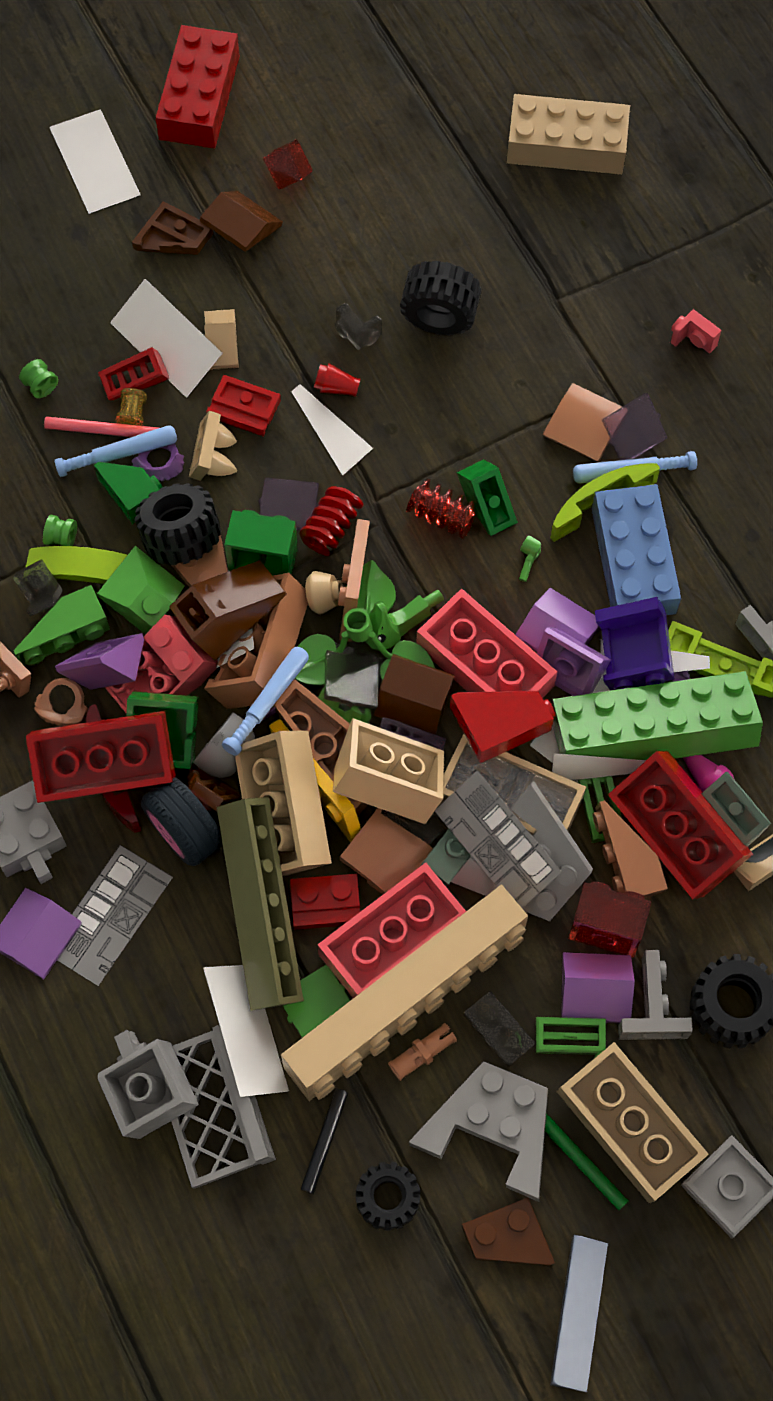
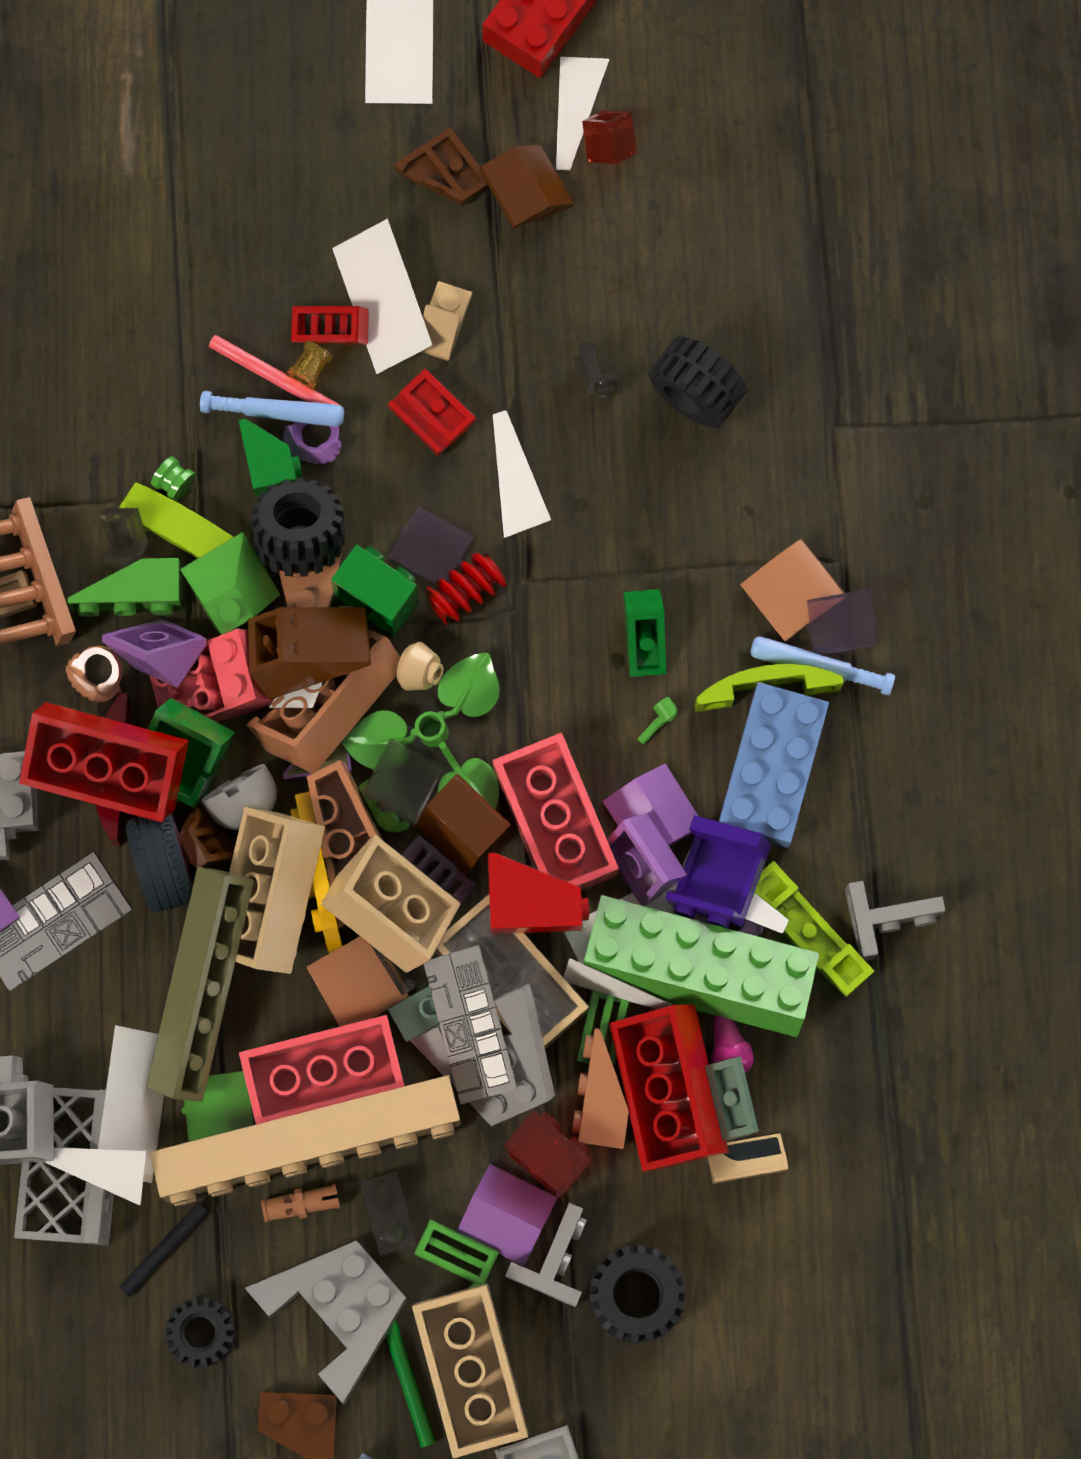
camera: 20 degrees right, 10 degrees up
bright green wheel [19,359,58,398] -> none
tan tile [189,411,237,481] -> none
light blue piece [222,647,309,756] -> none
red plate [290,874,360,930] -> none
red cone [314,363,361,397] -> none
wing [338,519,370,642] -> none
bright green animal [365,590,444,650] -> none
clear red piece [406,478,476,539] -> none
tan brick [507,94,630,175] -> none
coral bracket [671,309,722,354] -> none
none -> white sticker [45,1148,147,1205]
none -> white sticker [556,57,609,170]

